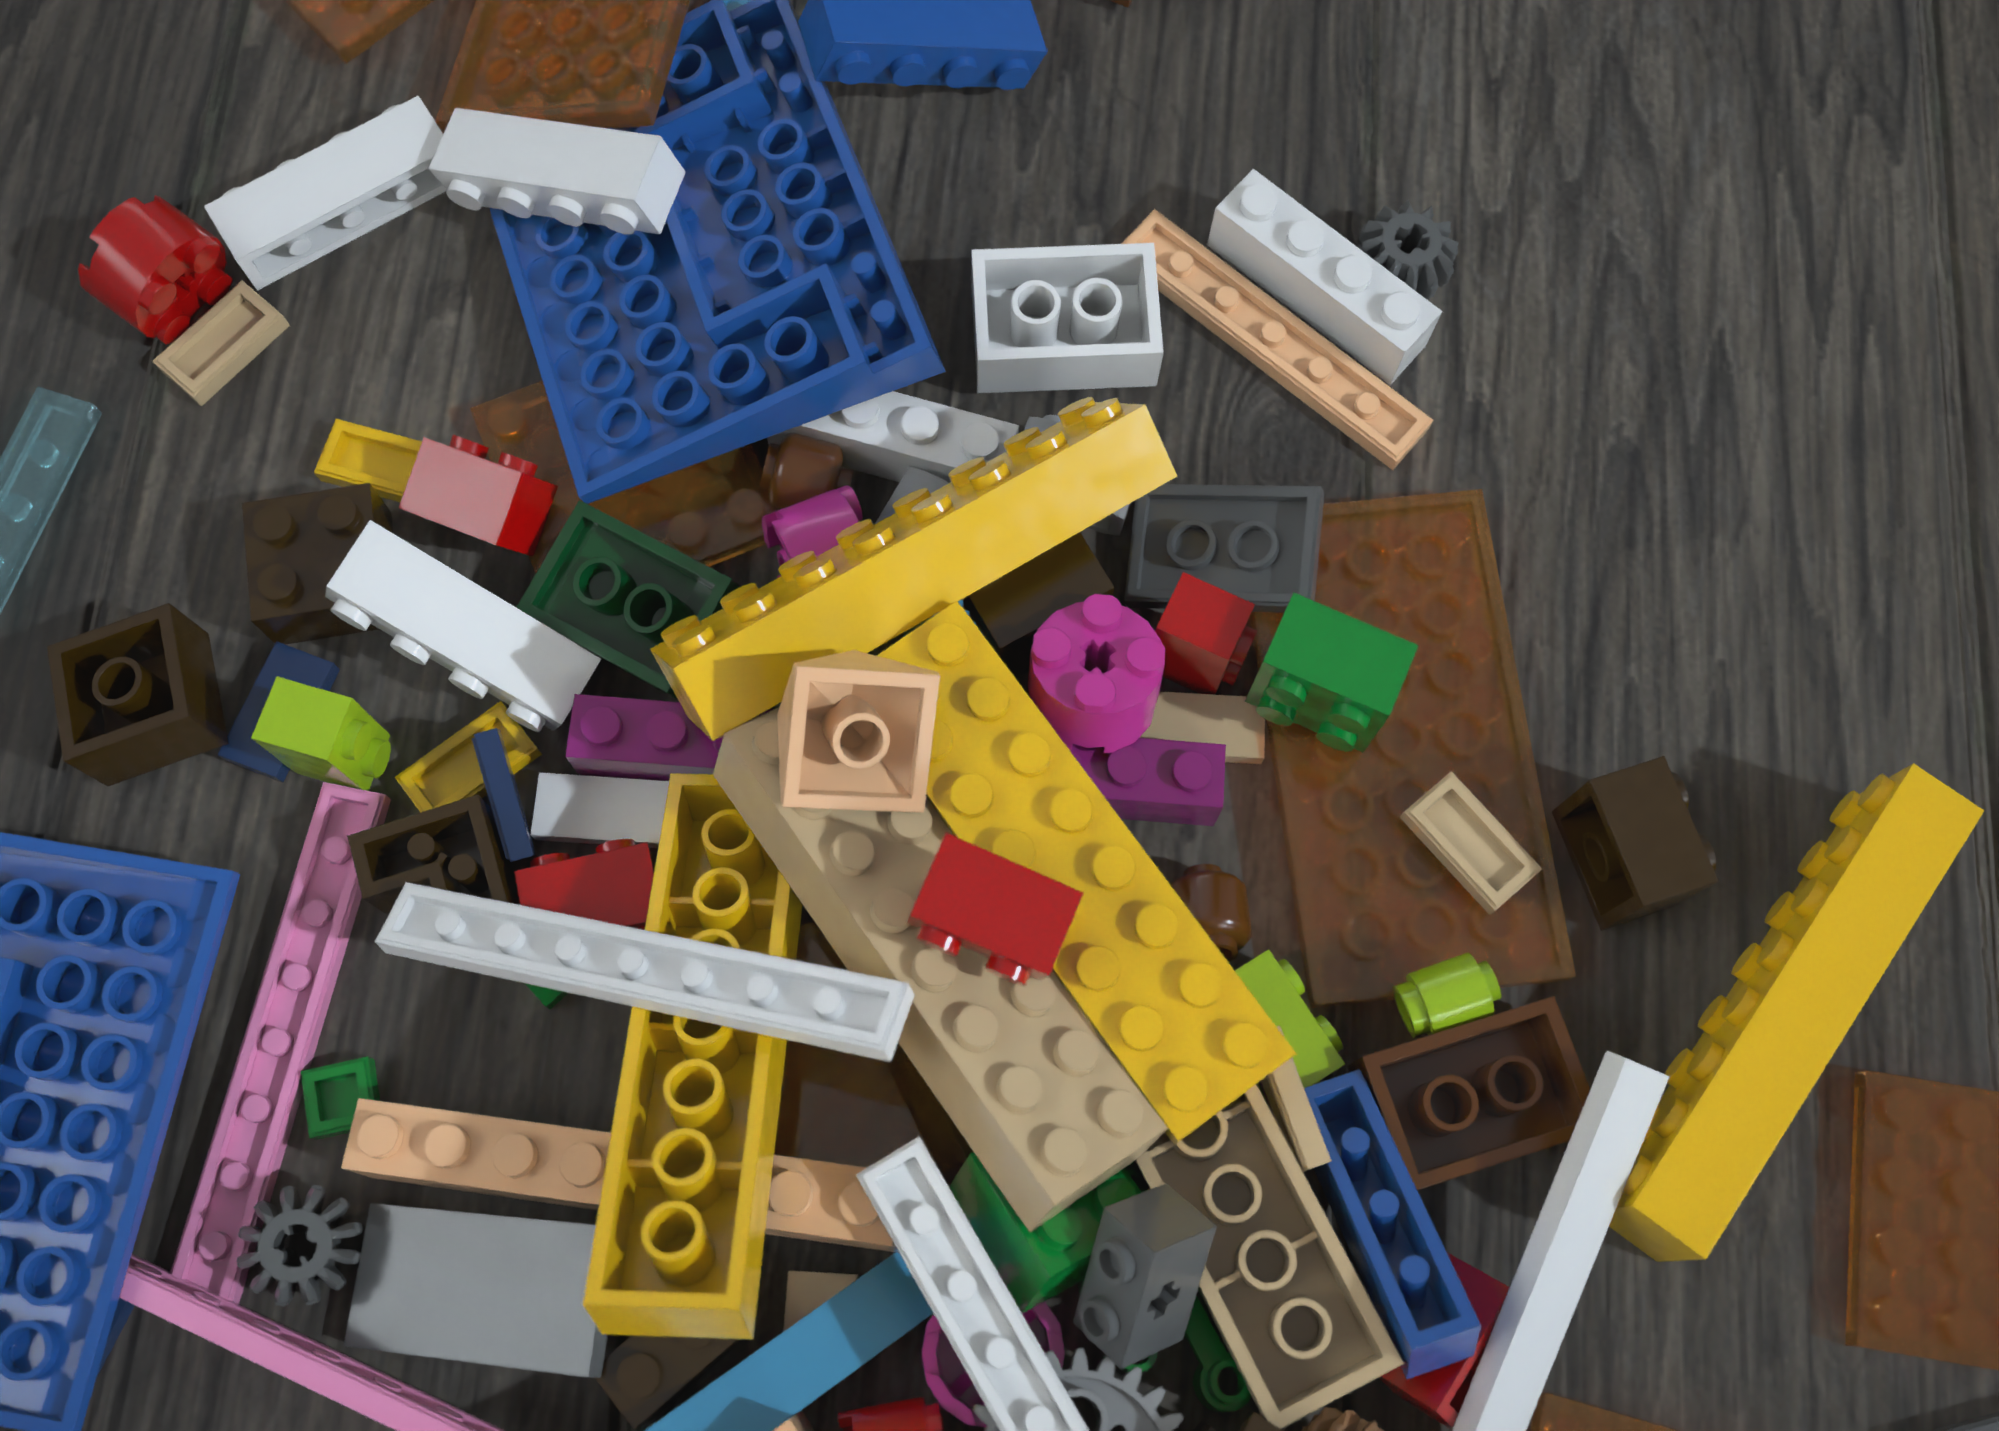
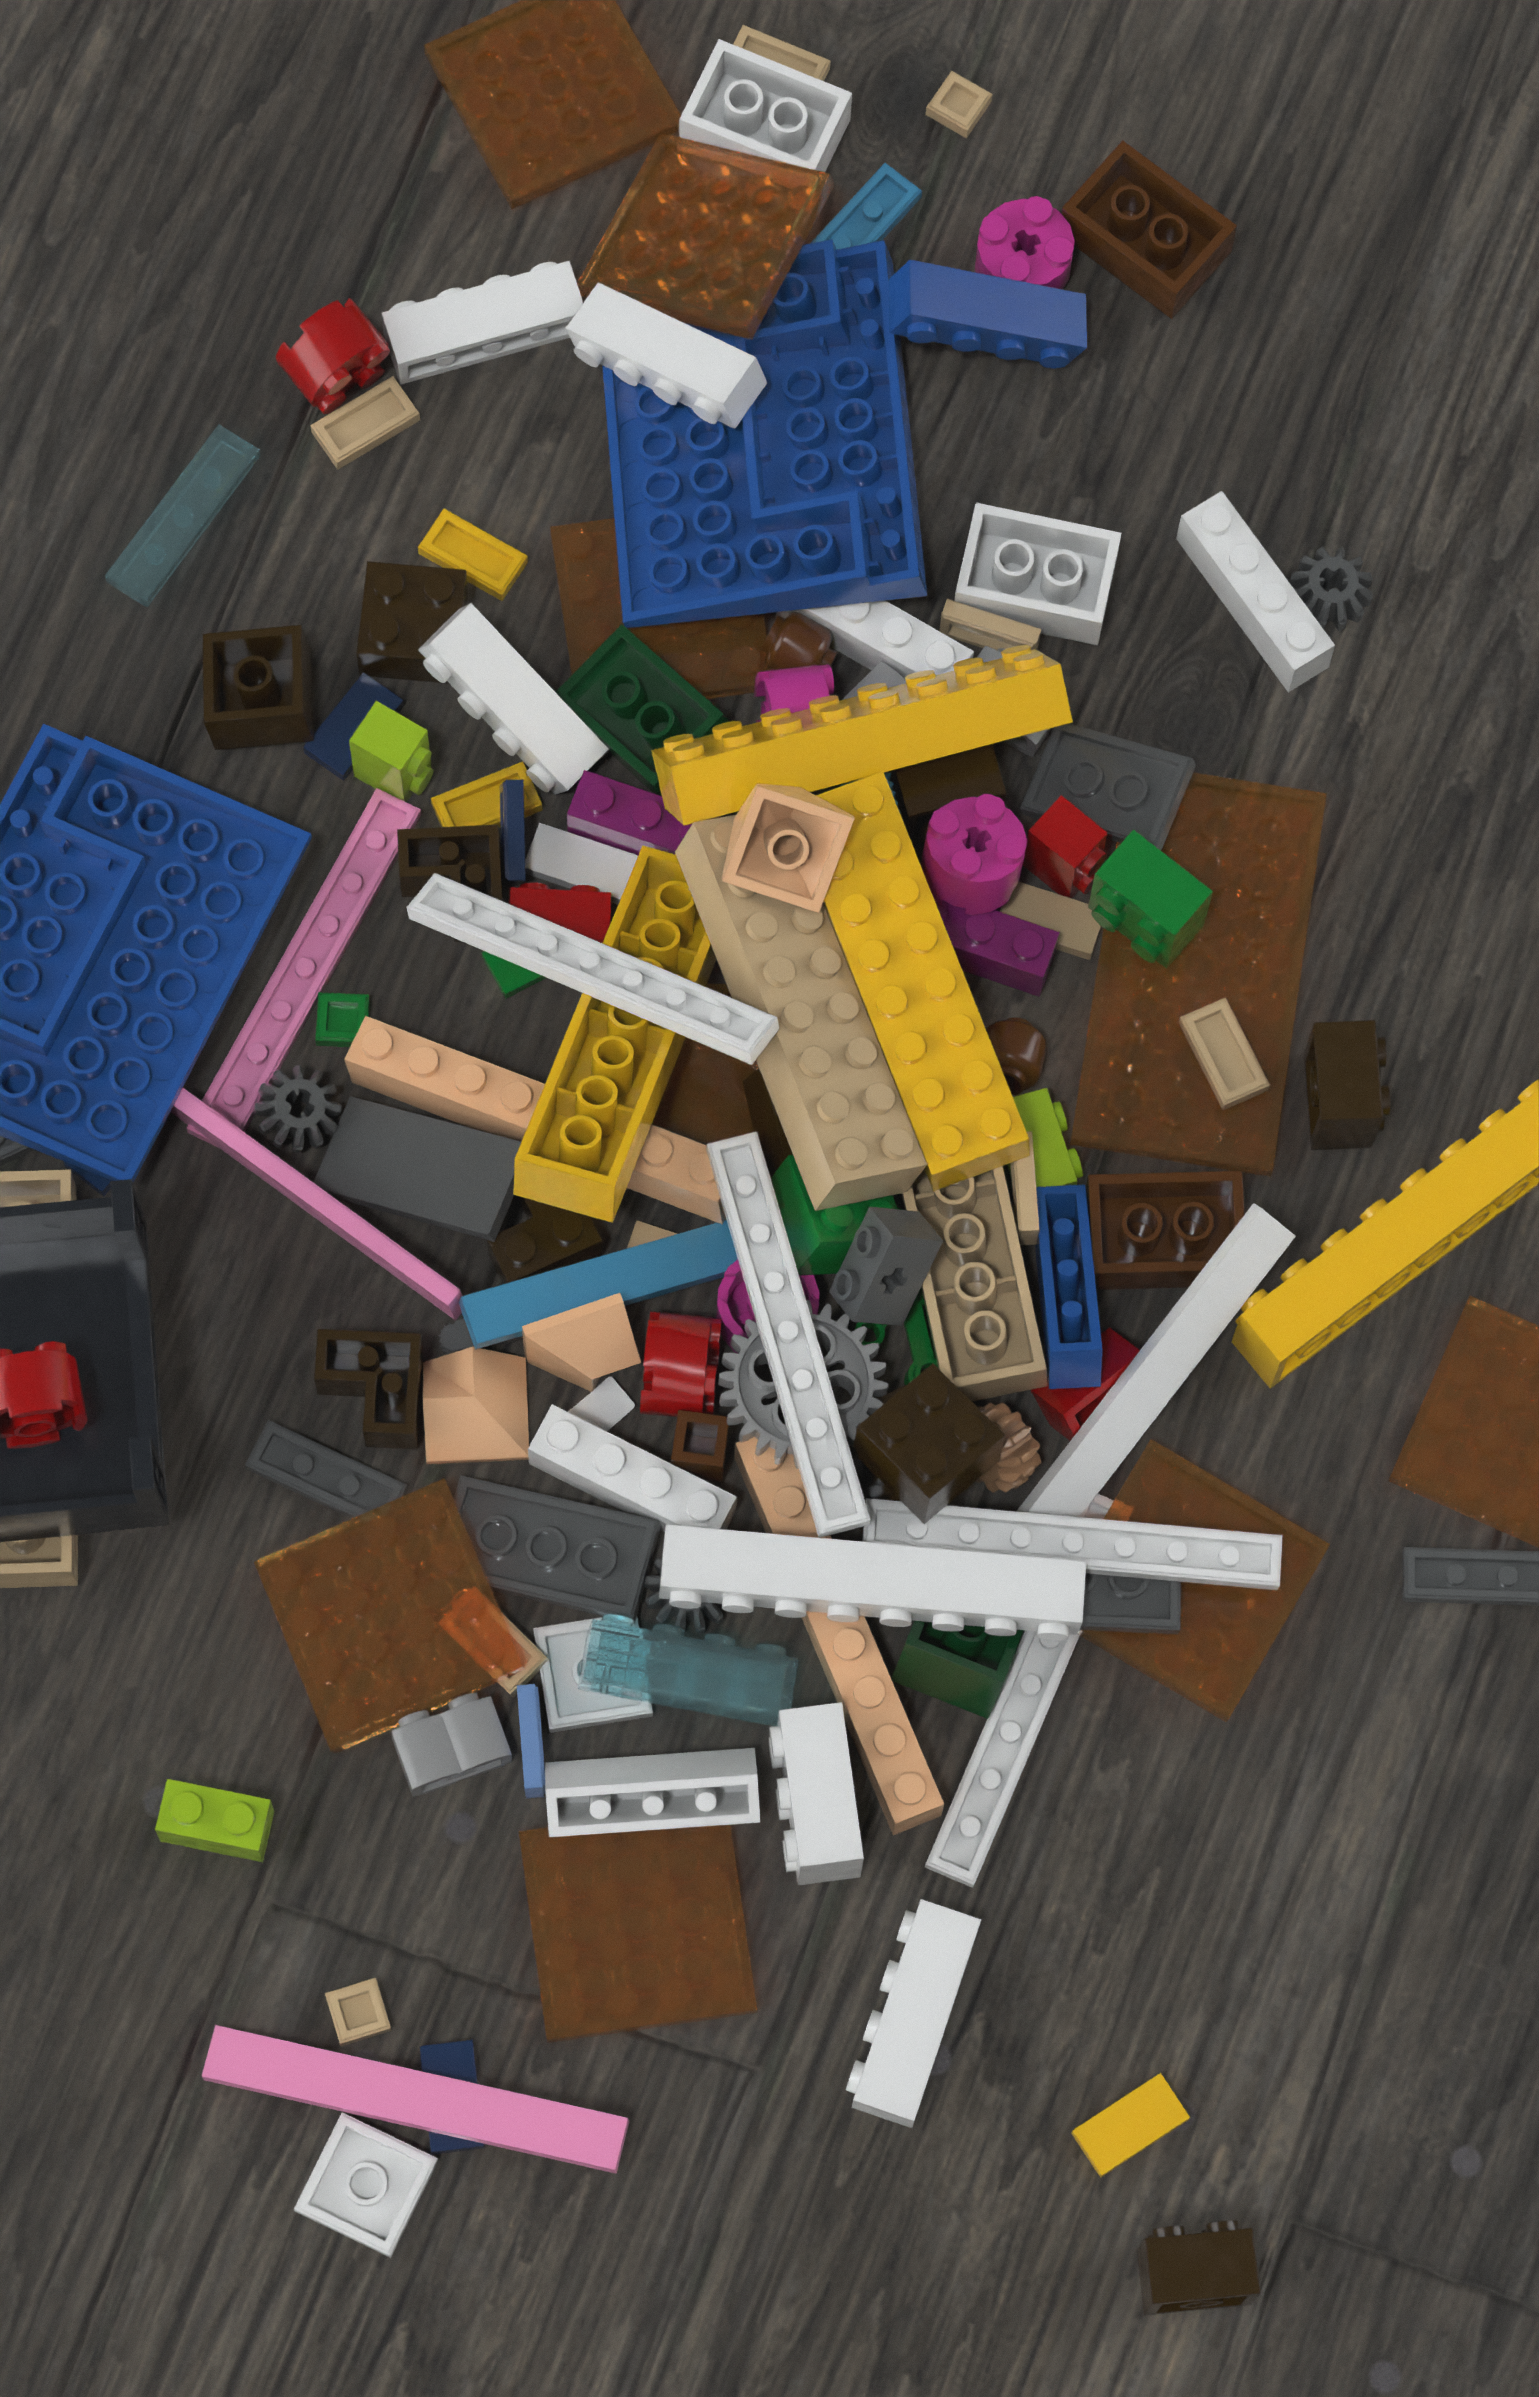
camera: 15 degrees right, 0 degrees up
brick [399,435,558,557] -> none
red brick [906,833,1084,986] -> none
light nougat tile [1122,209,1434,470] -> none
lime brick [1393,952,1501,1037] -> none
none -> tan tile [940,599,1041,650]

